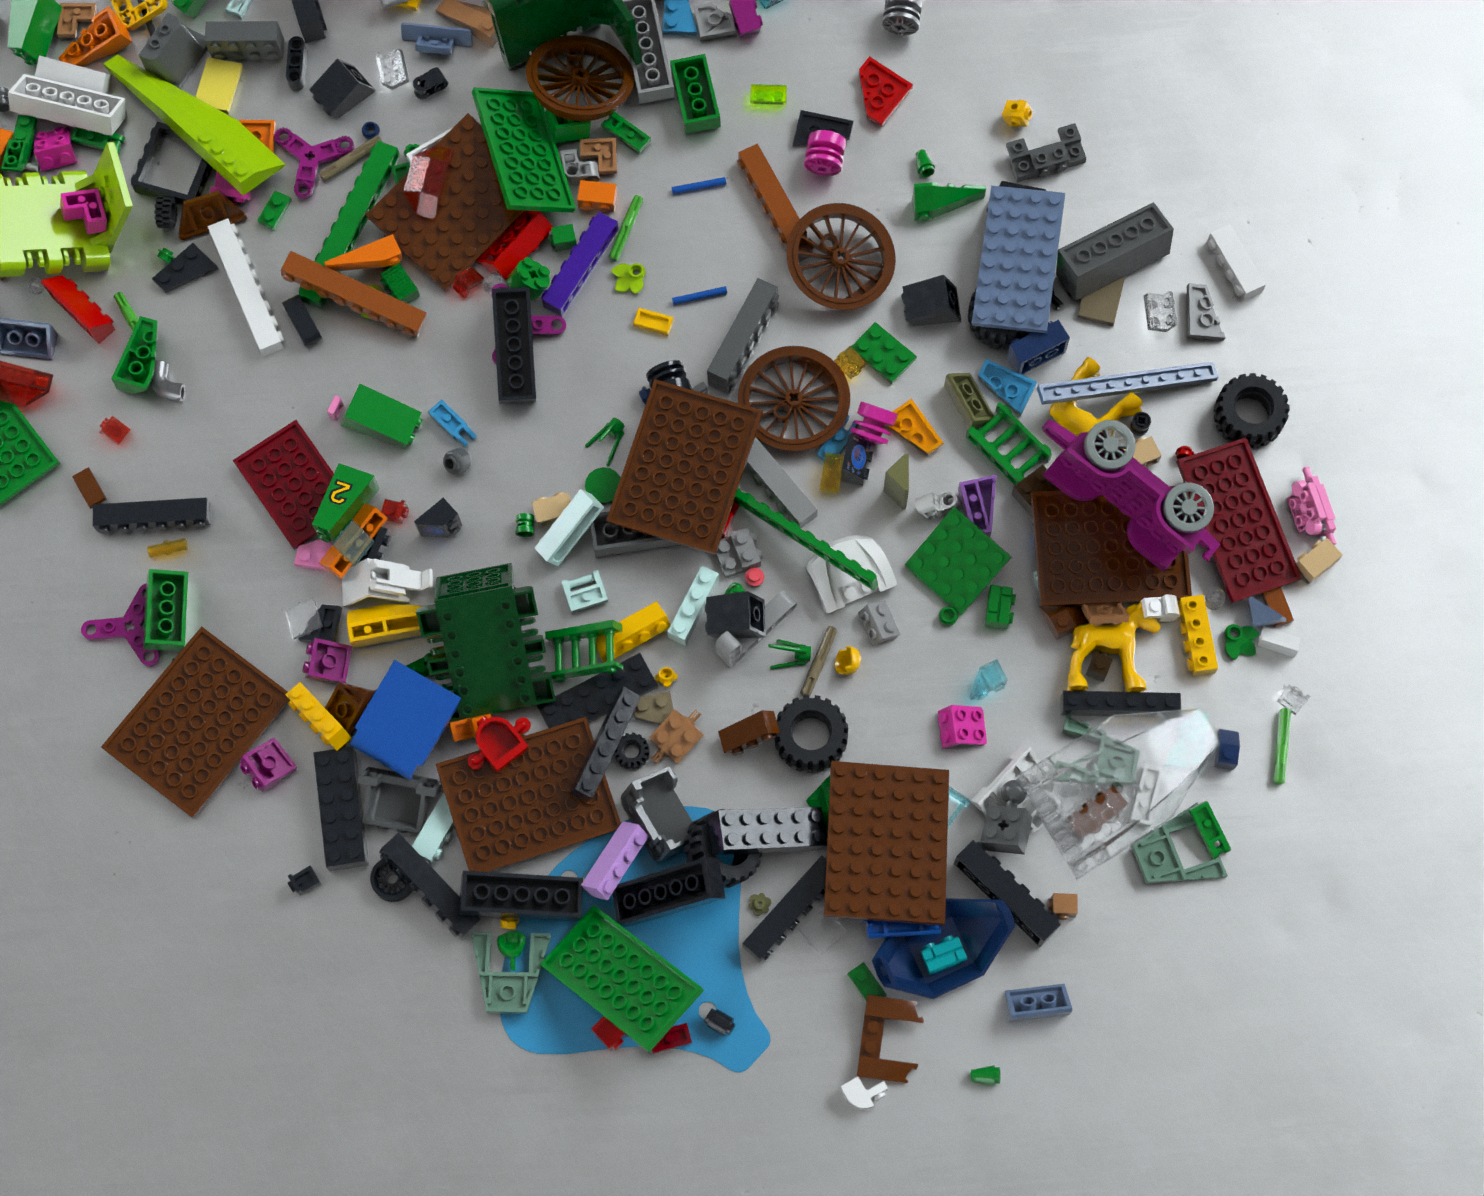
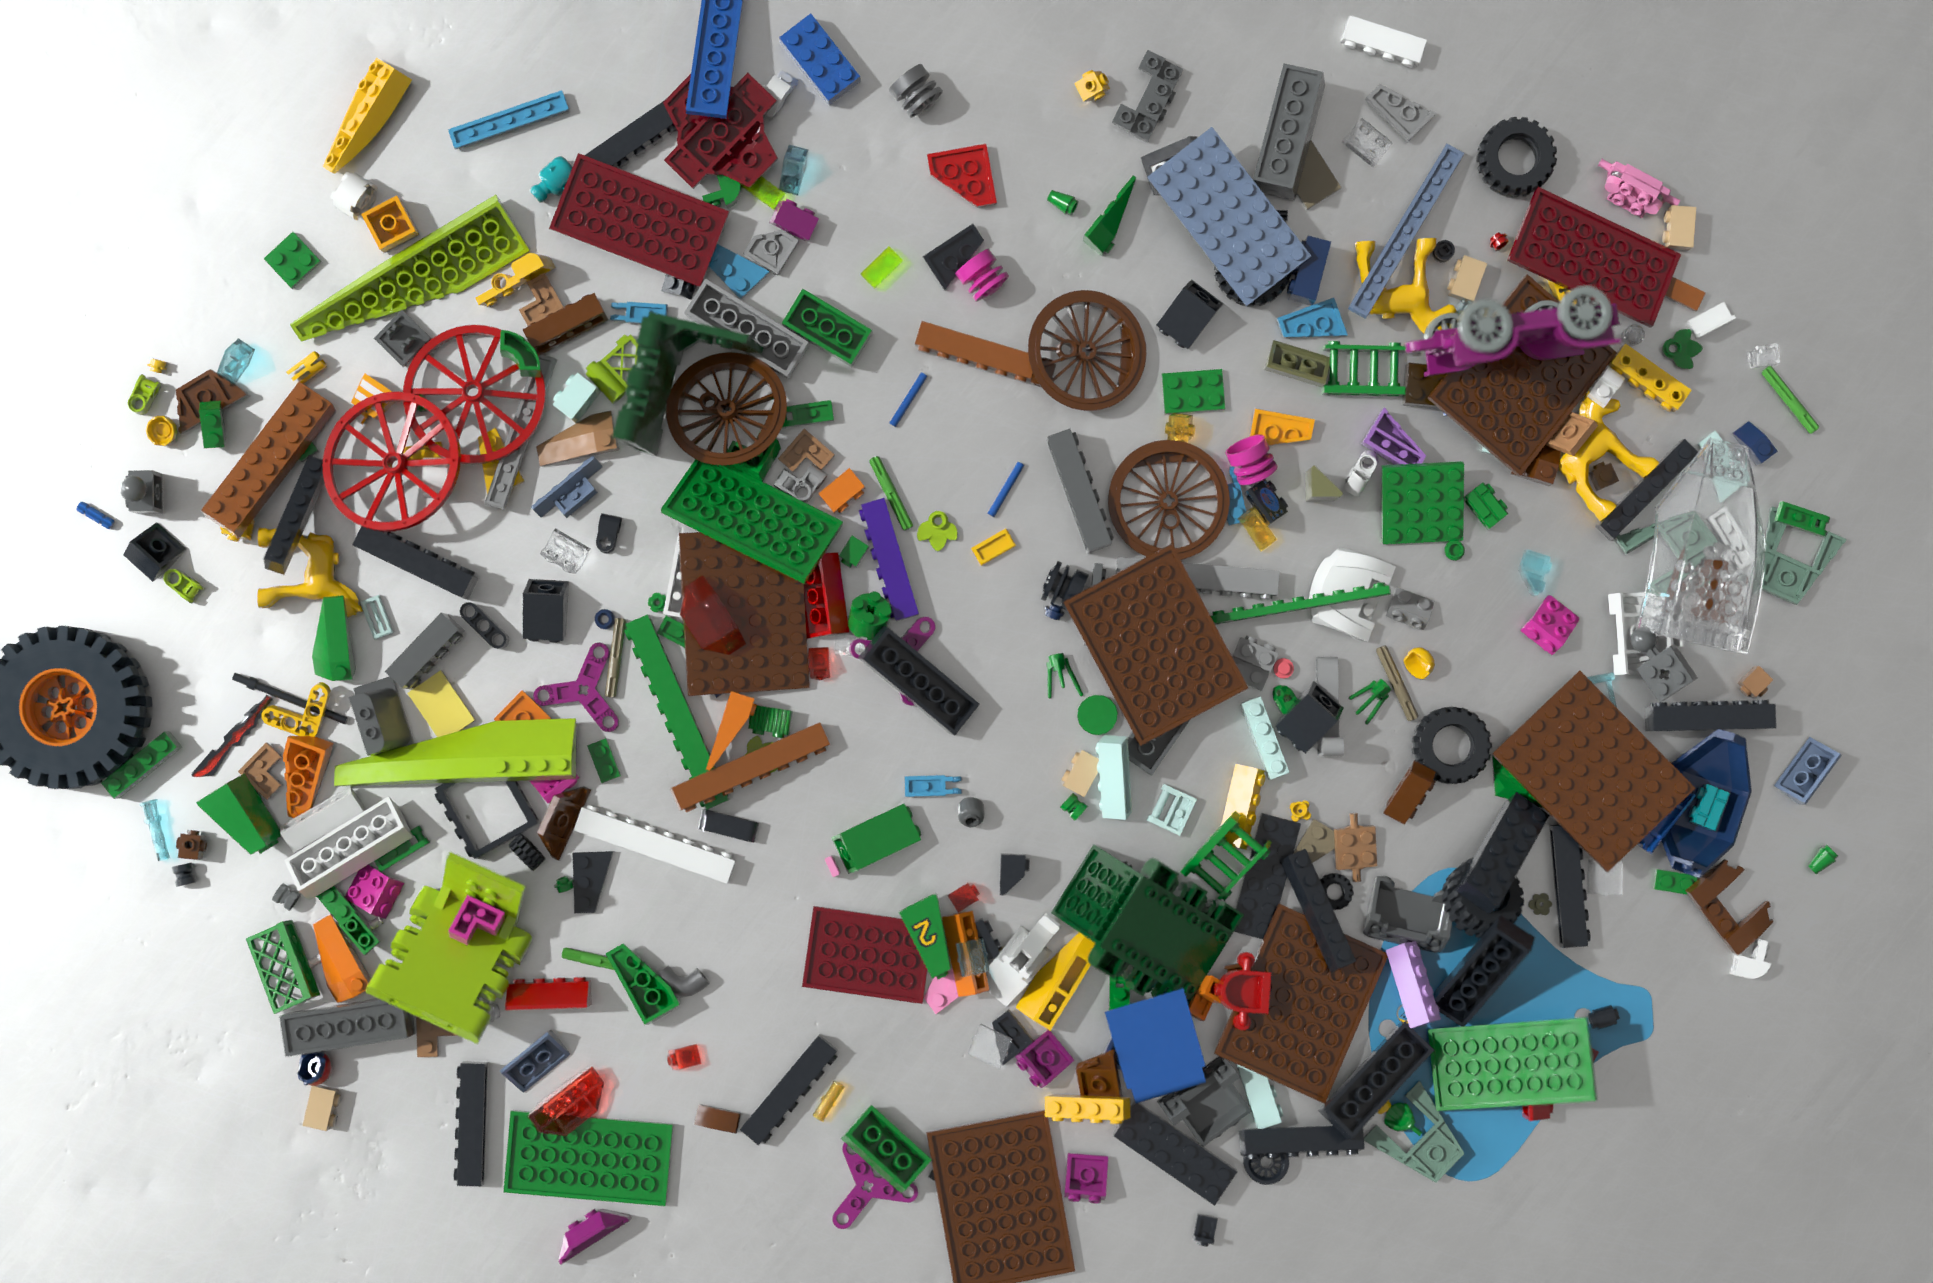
camera: 45 degrees left, 15 degrees up
sand blue slope [1248,596,1287,628] -> none

